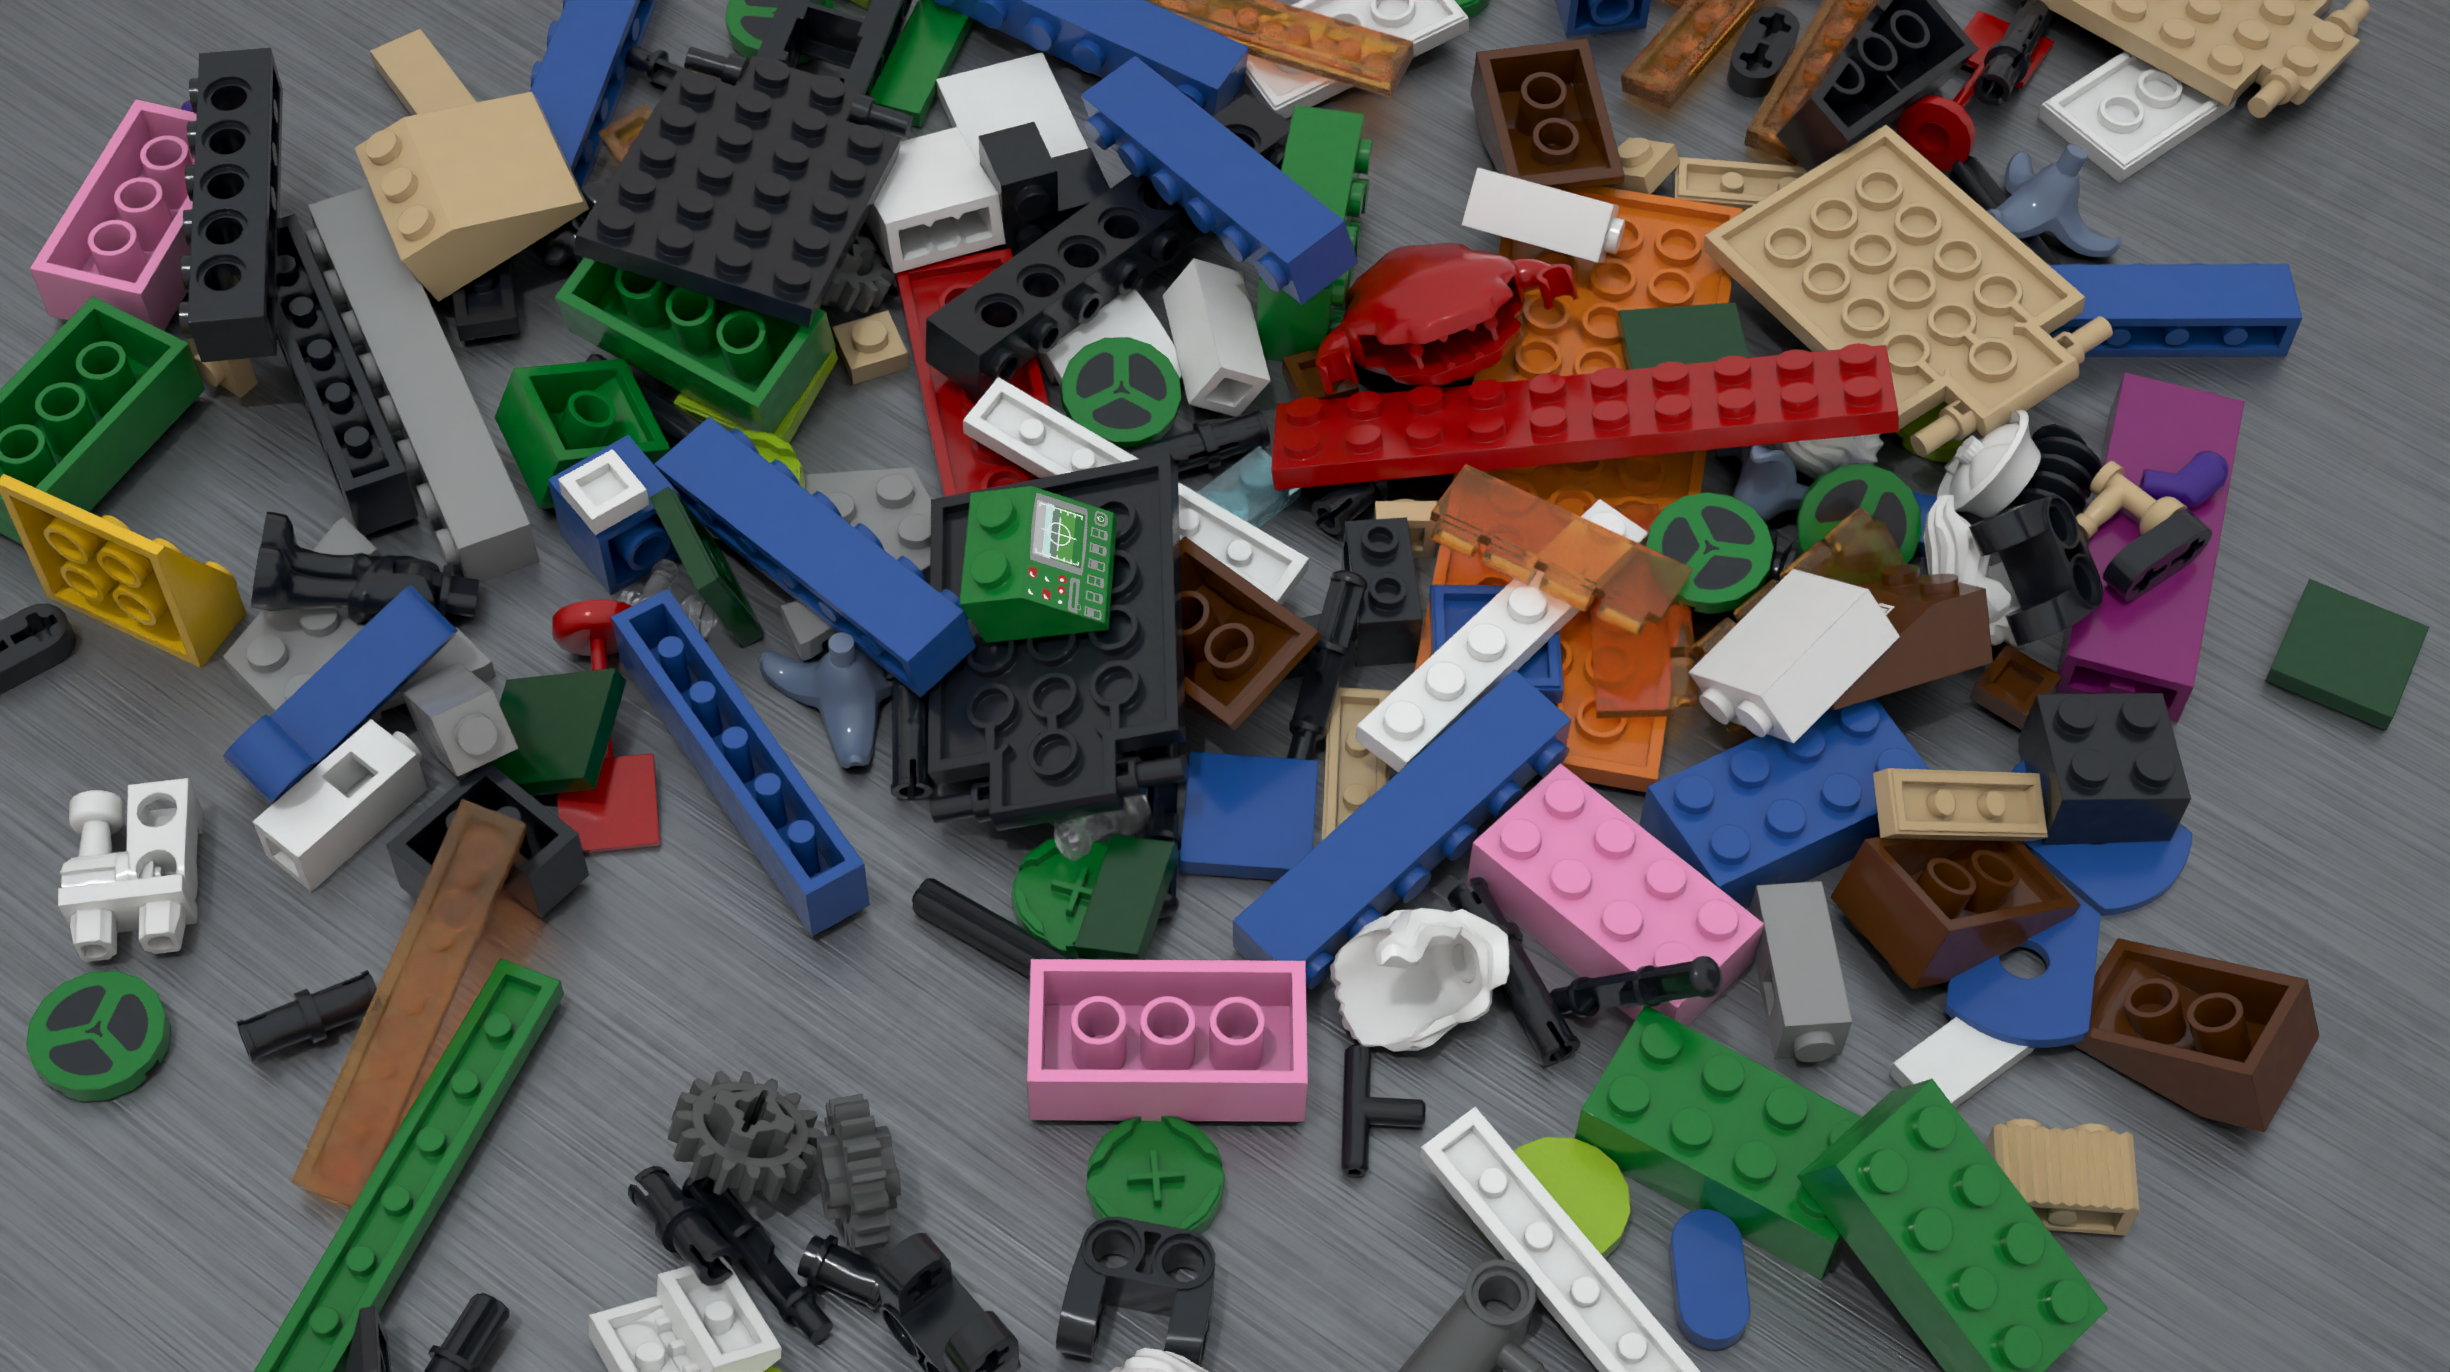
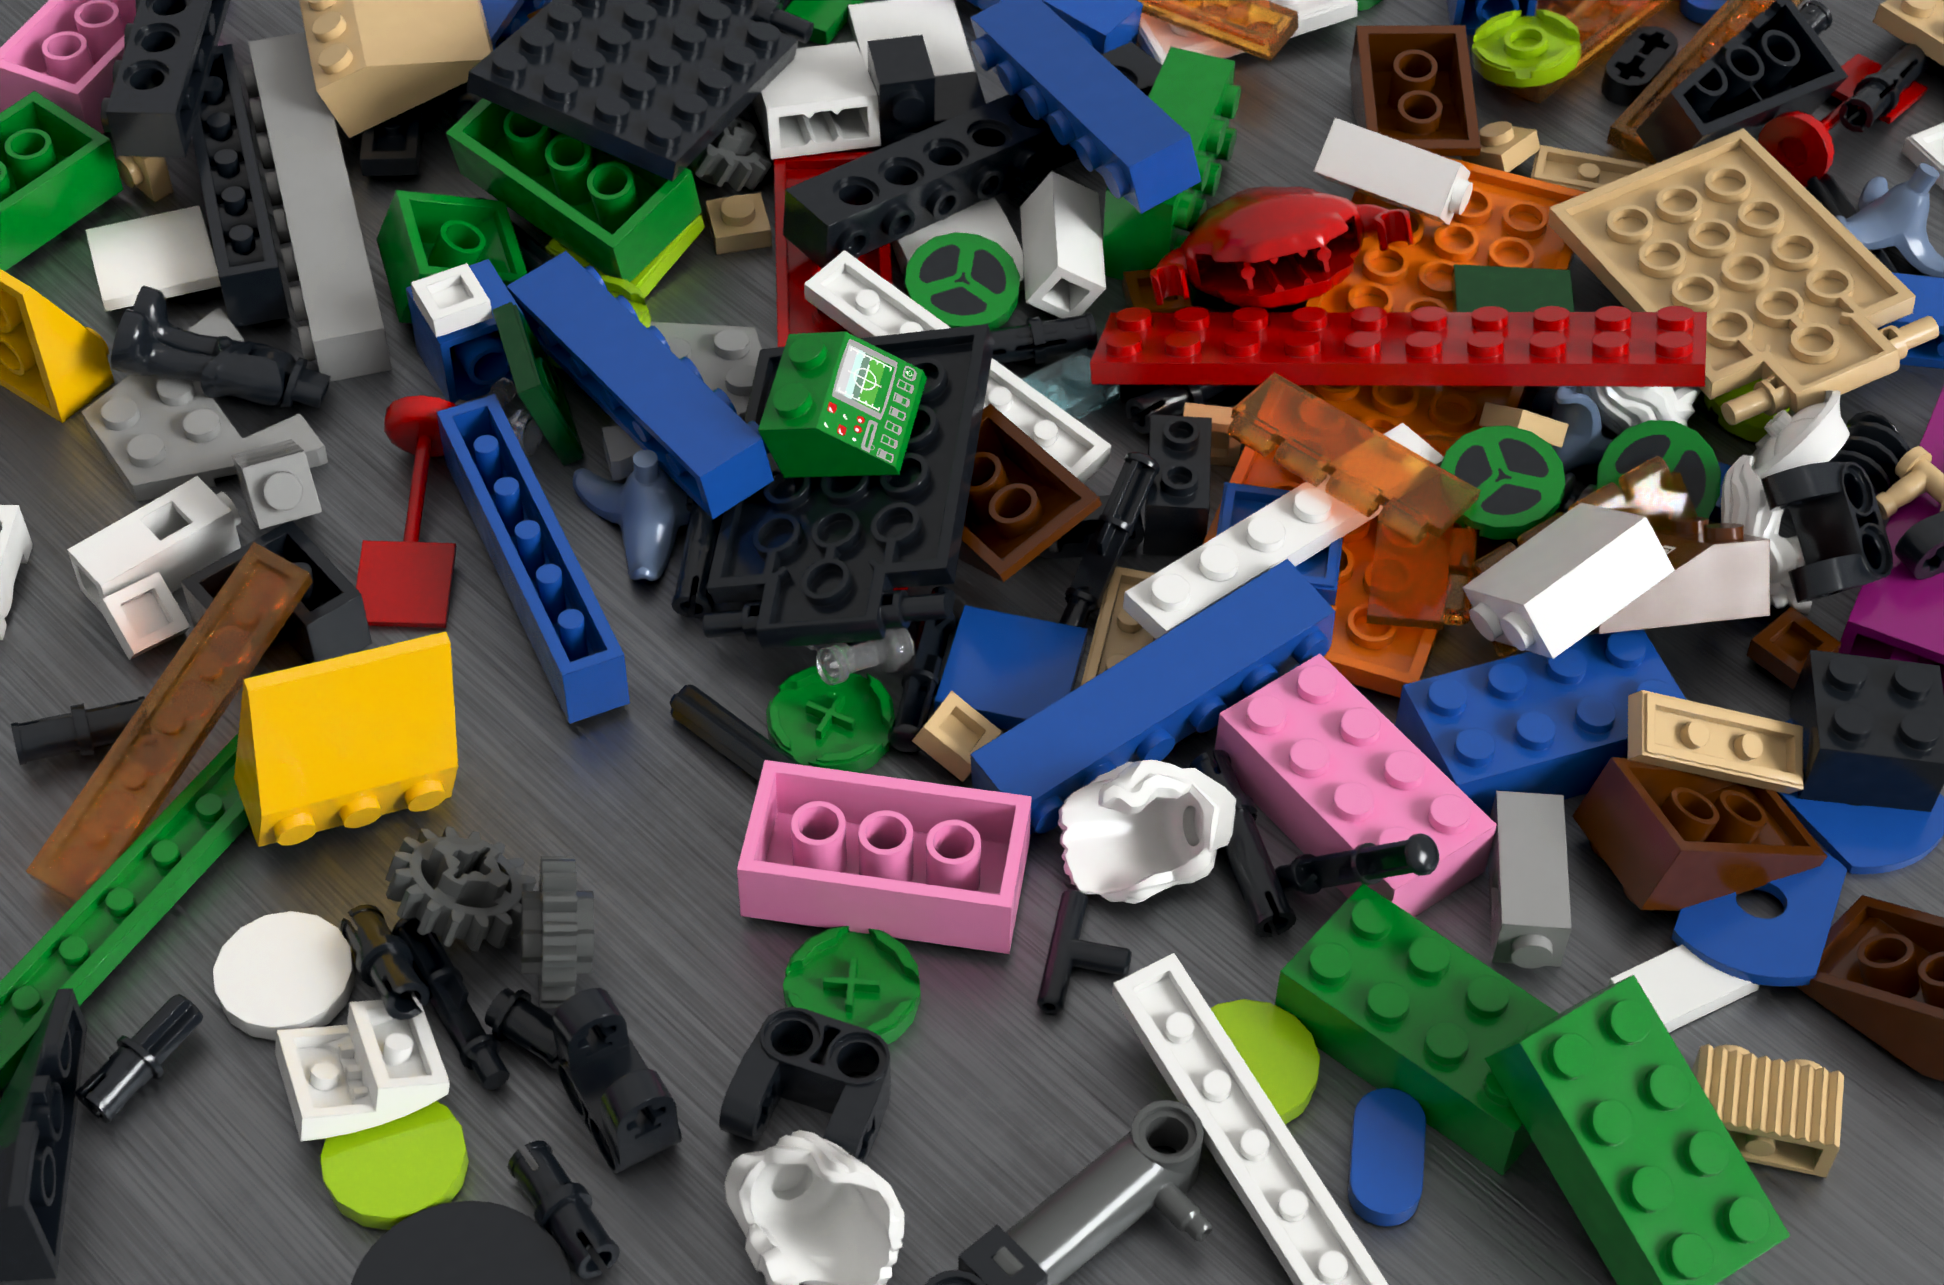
camera: 10 degrees right, 5 degrees down
blue beam [223,585,458,806] -> none
dark green tile [490,668,626,796] -> none
dark green tile [1074,835,1179,960] -> none
none -> white slope [86,205,221,312]
none -> white plate [97,572,191,660]
none -> white tile [213,911,356,1041]
none -> yellow slope [234,631,458,847]
none -> tan plate [912,691,1002,782]
none -> lime tile [1472,9,1581,88]
none -> tan plate [1479,402,1569,448]

